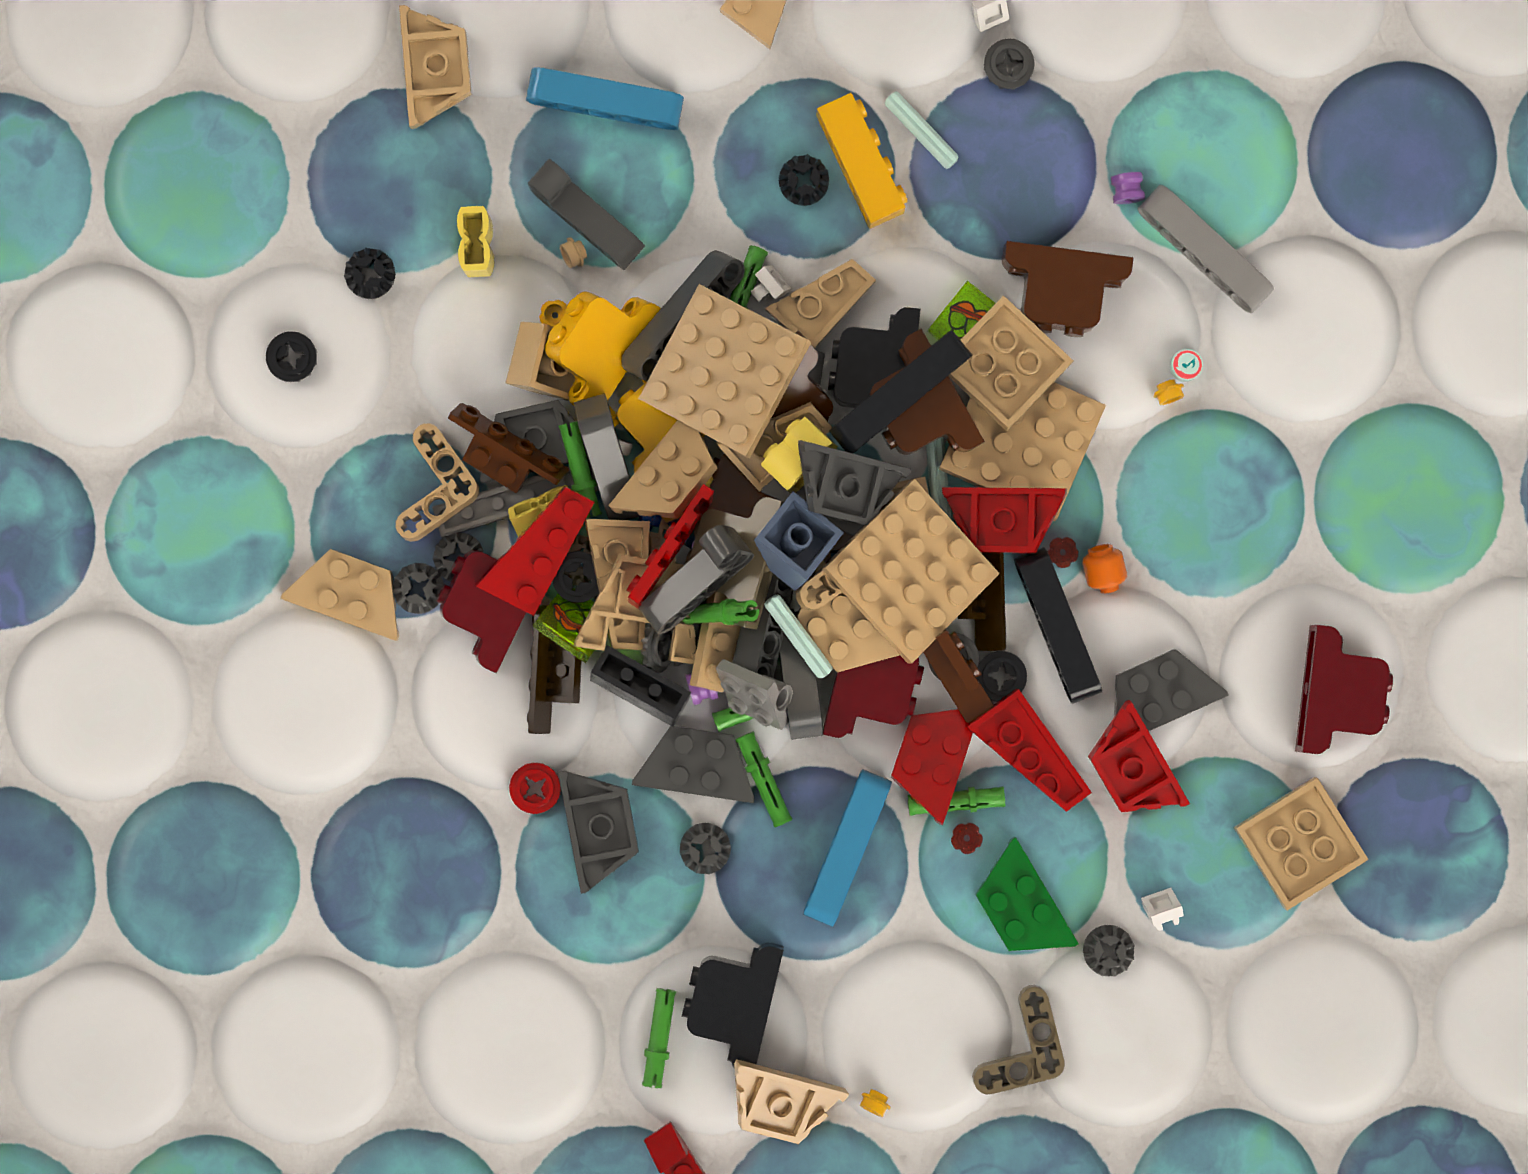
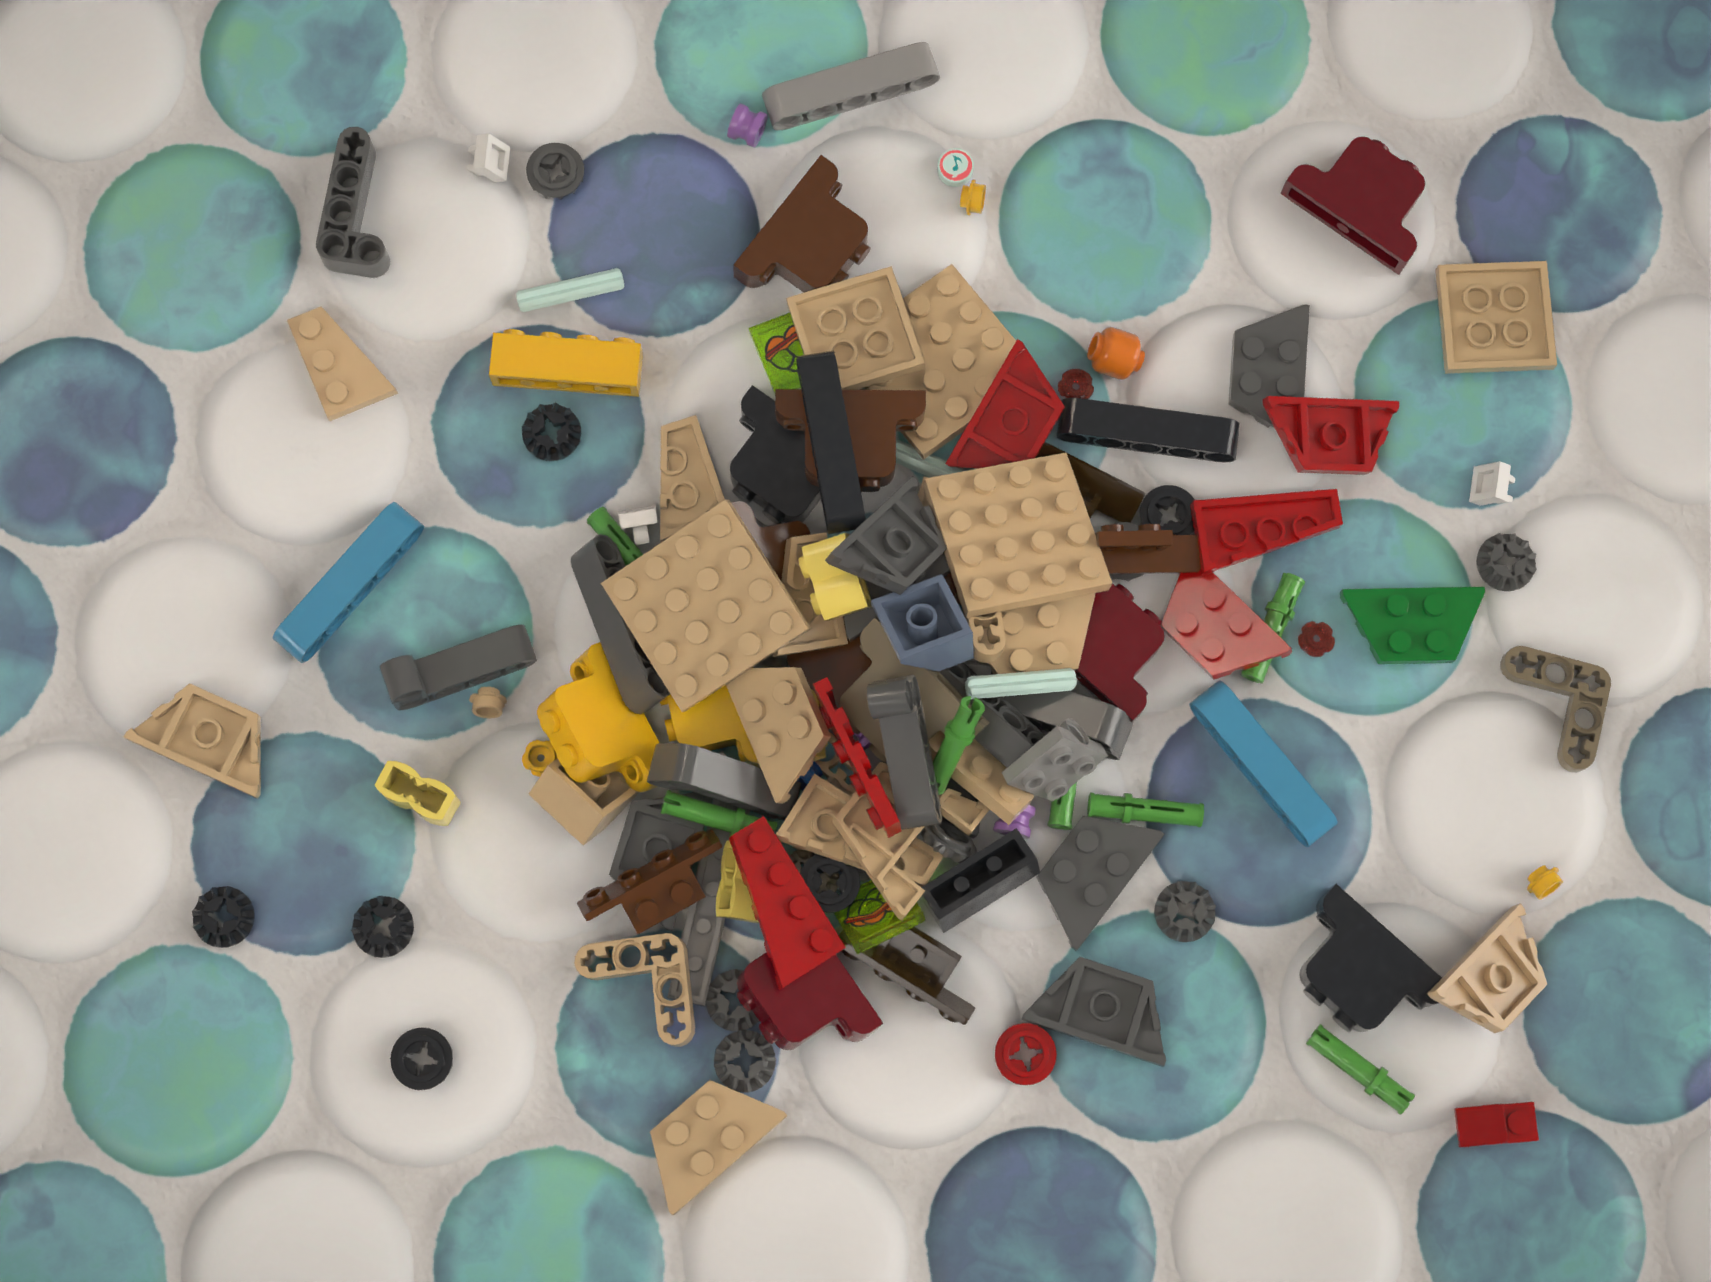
camera: 60 degrees left, 10 degrees down
none -> black gear [192,886,255,948]

